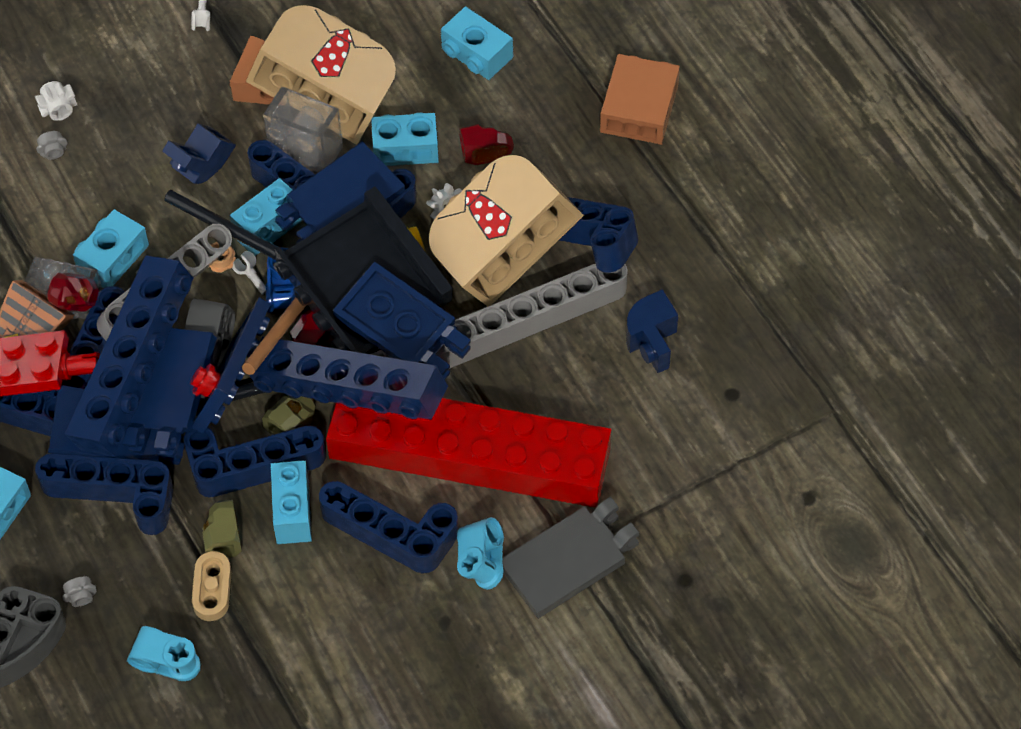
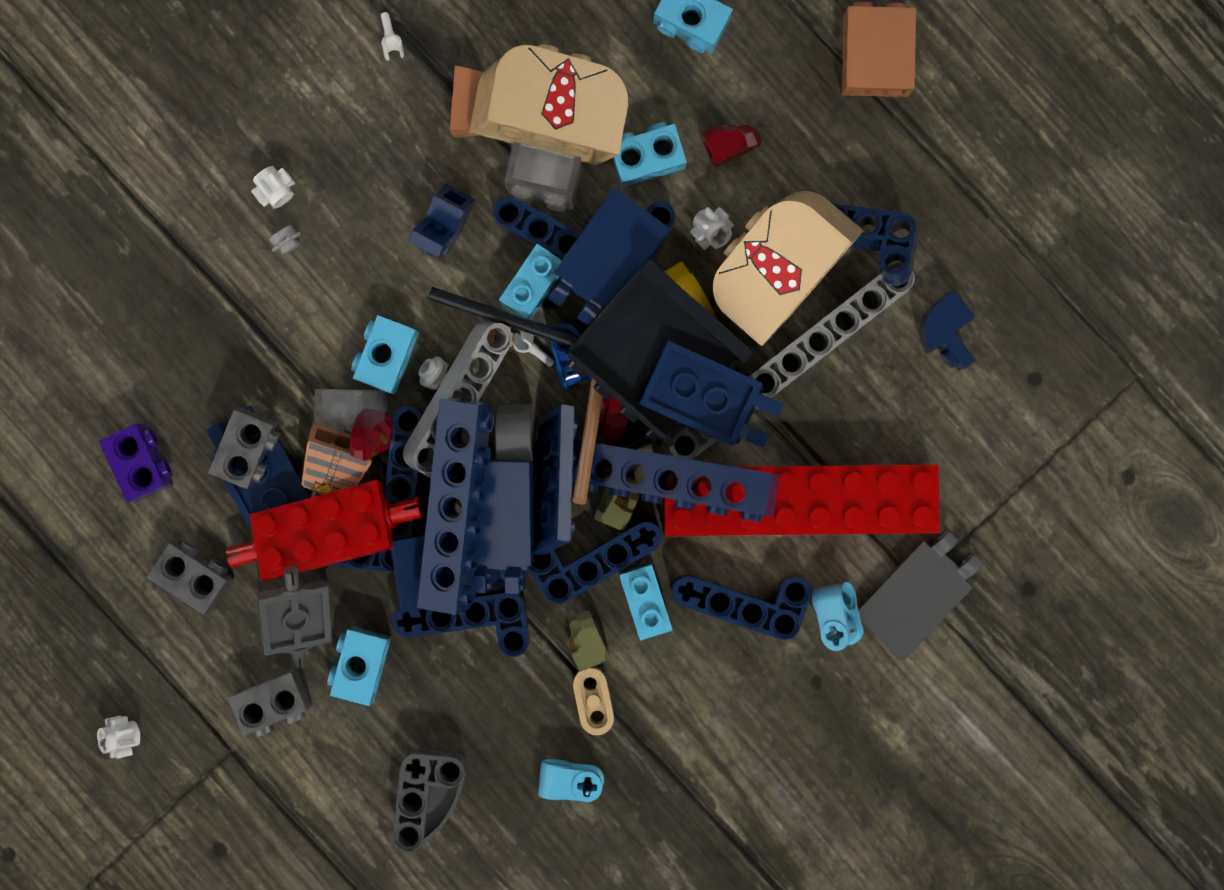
camera: 10 degrees left, 30 degrees up
light grey plate [62,576,97,607] -> none
red plate [190,364,221,398] -> none

